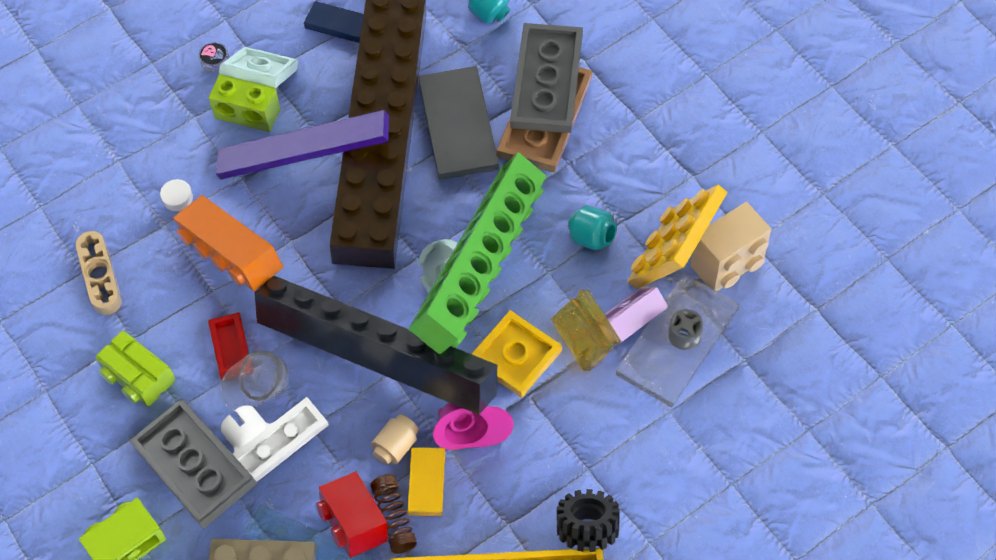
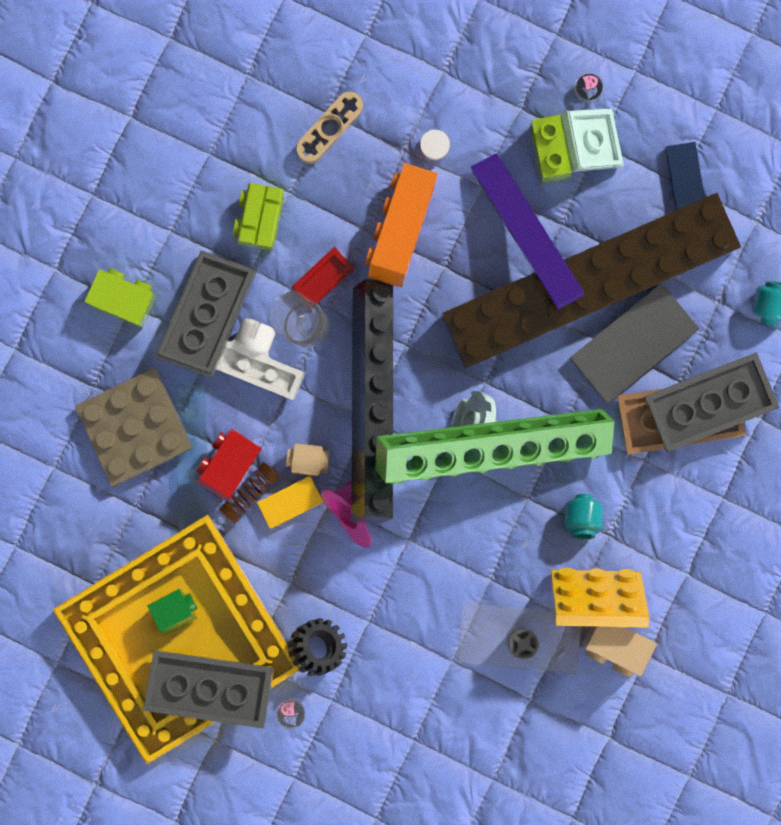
camera: 60 degrees right, 25 degrees up
yellow plate [472,310,562,398] -> none
clear yellow plate [551,289,621,371] -> none
lavender slope [594,286,668,343] -> none

